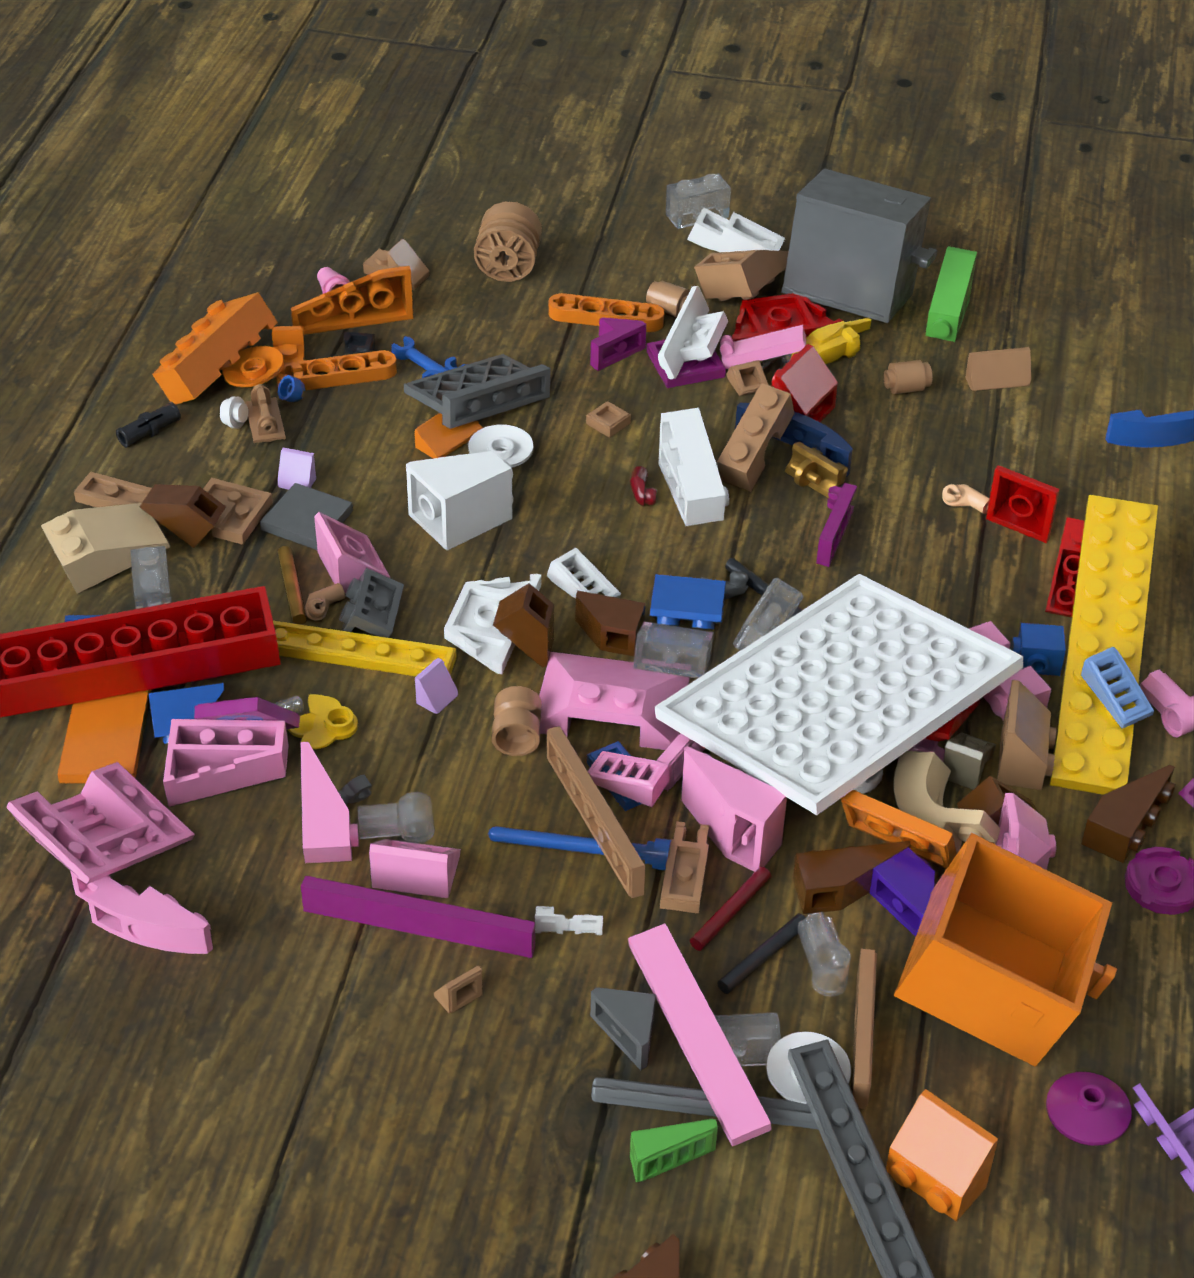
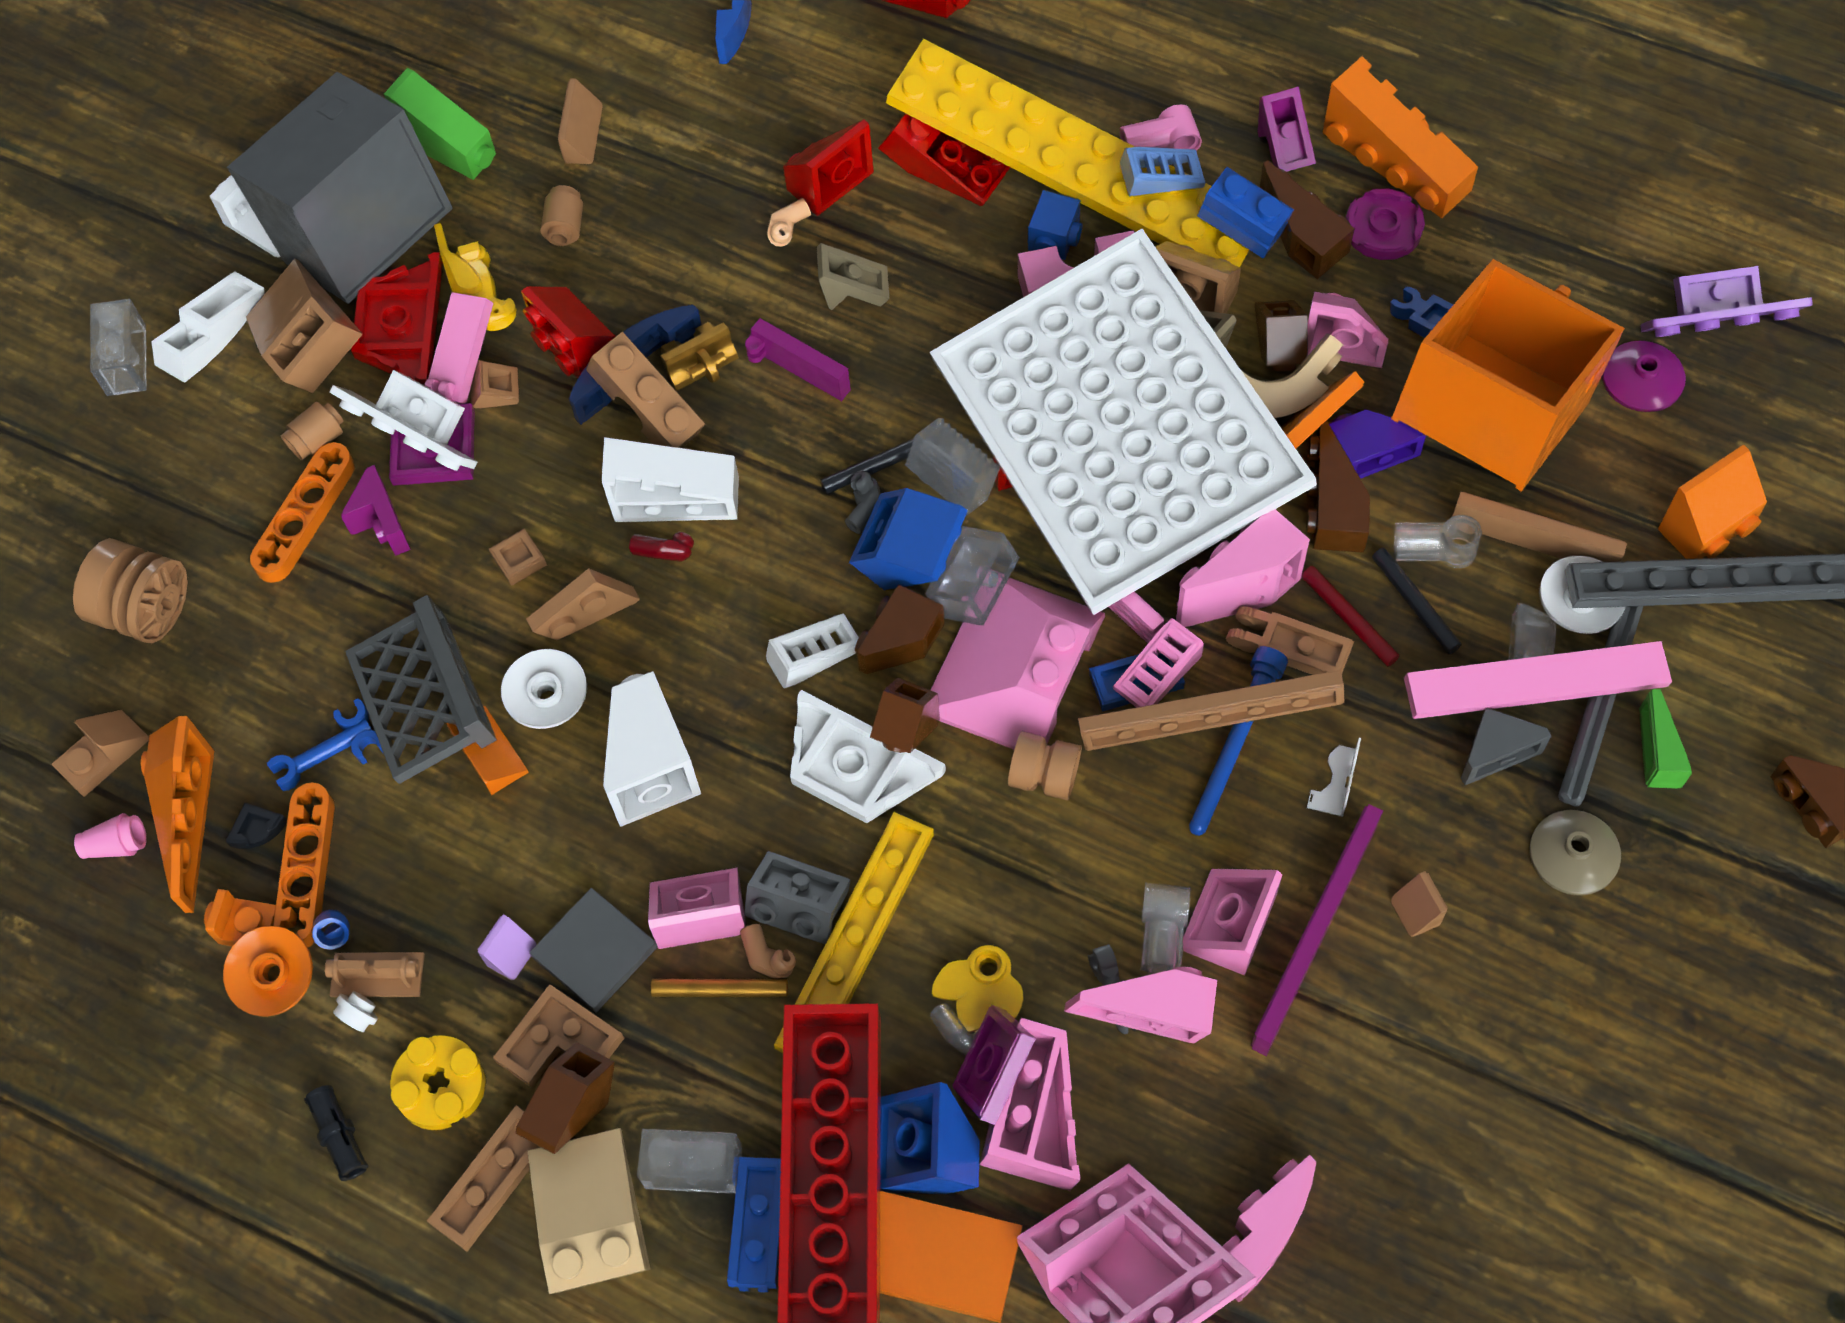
camera: 70 degrees left, 20 degrees up
orange wedge [152,292,278,405] -> none
lavender slope [415,658,458,714] -> none
none -> yellow plate [390,1035,486,1130]
none -> medium nougat wing [526,568,640,641]
none -> dark tan slope [817,243,890,310]
none -> blue brick [1197,167,1294,259]
none -> dark tan dish [1529,810,1621,895]

